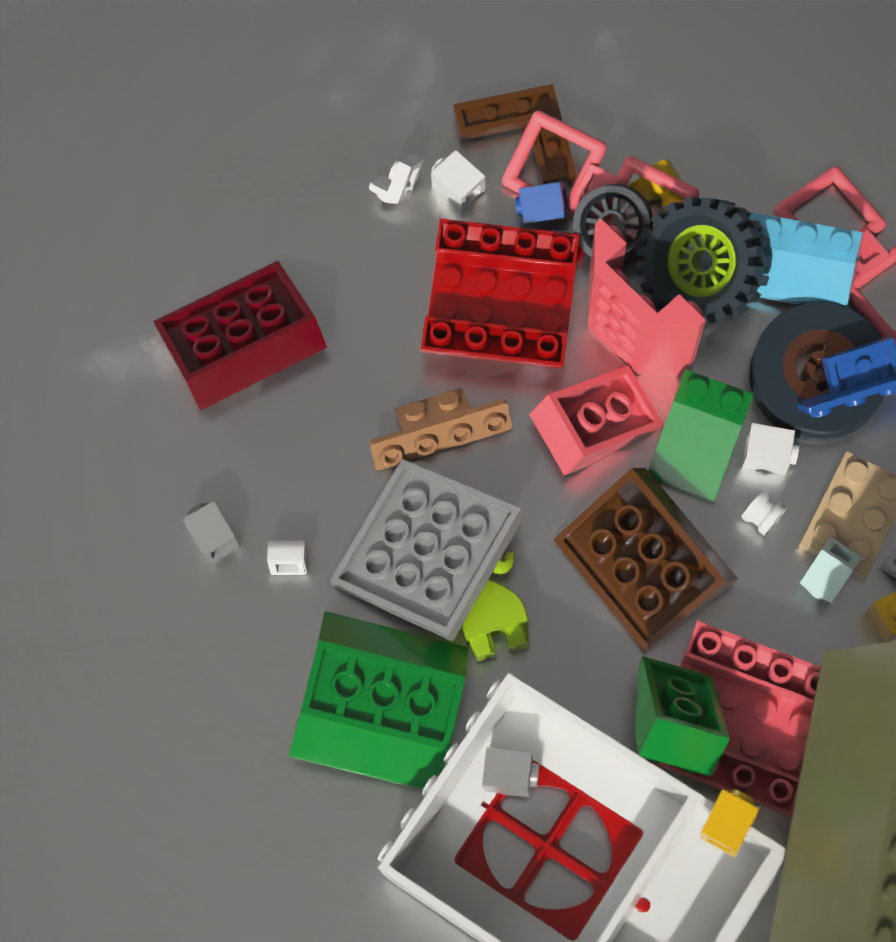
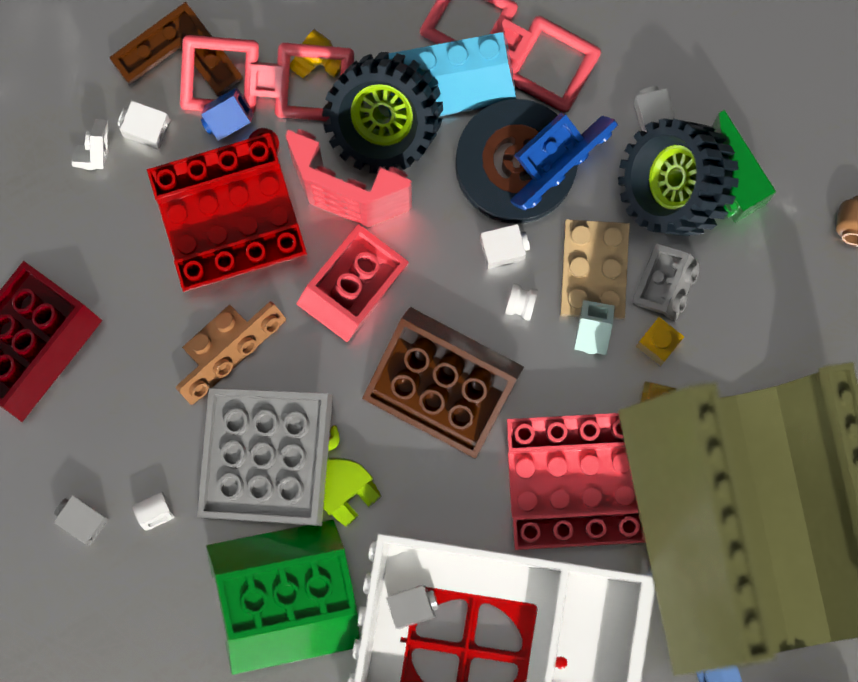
camera: 30 degrees left, 10 degrees up
black wheel [573,184,654,261] -> none
green slope [634,656,730,776] -> none
slope [648,369,754,504] -> none
yellow brick [699,789,759,858] -> none

